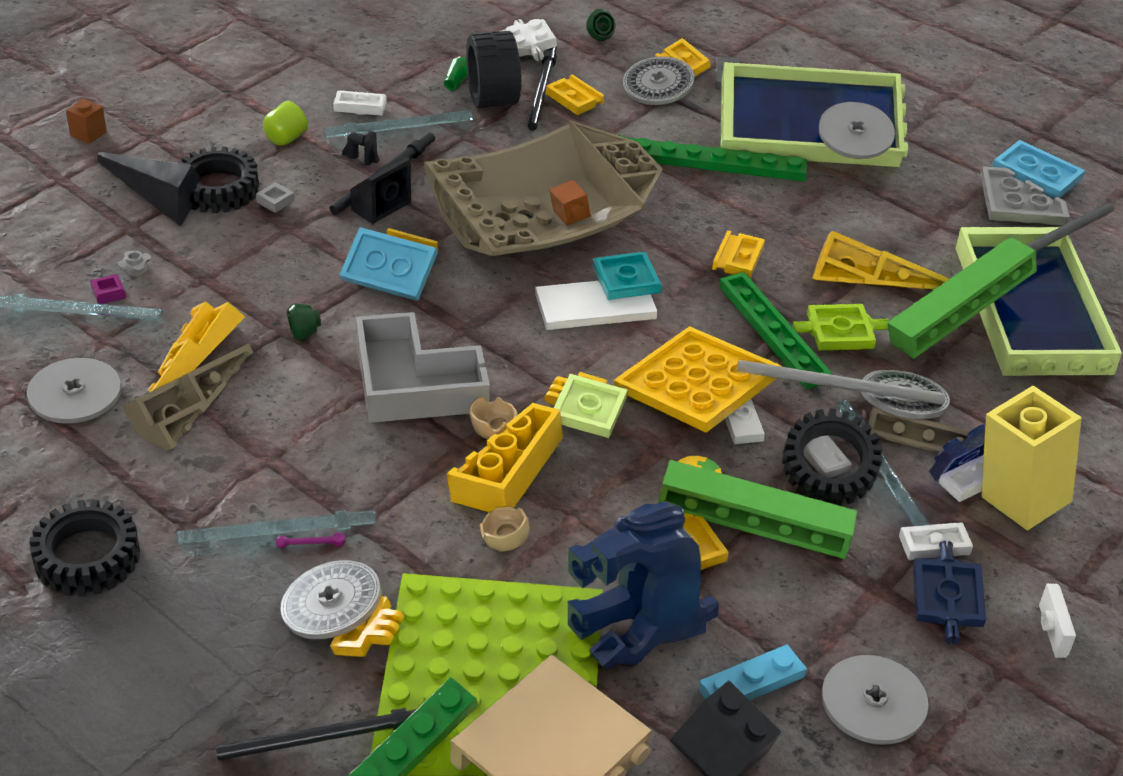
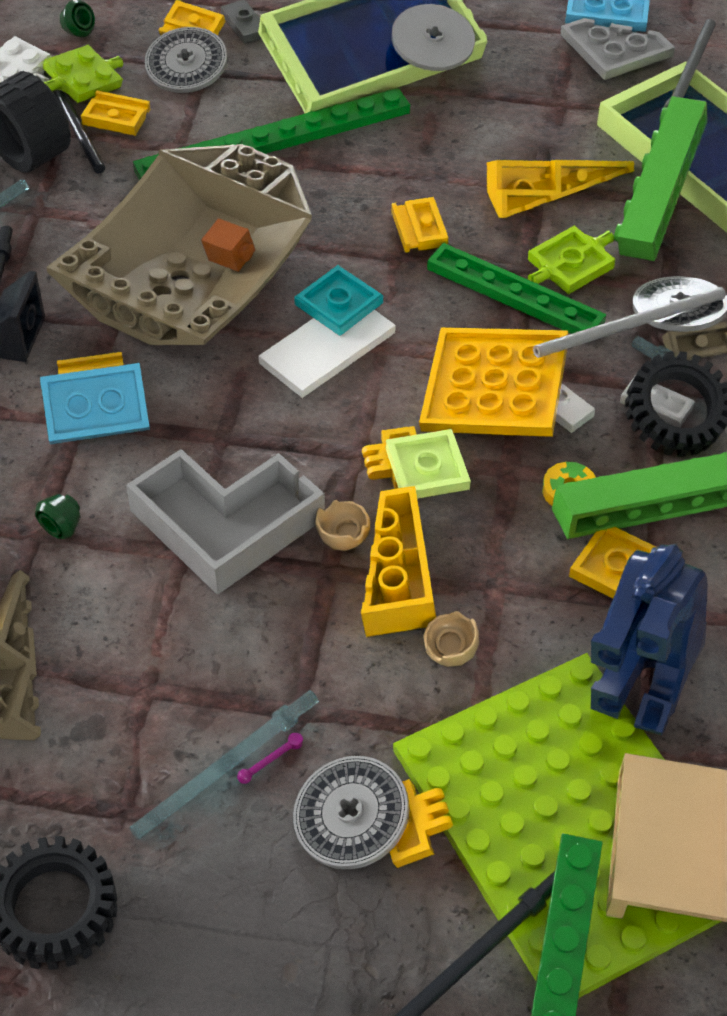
camera: 30 degrees left, 10 degrees up
none -> lime plate [43,45,123,103]

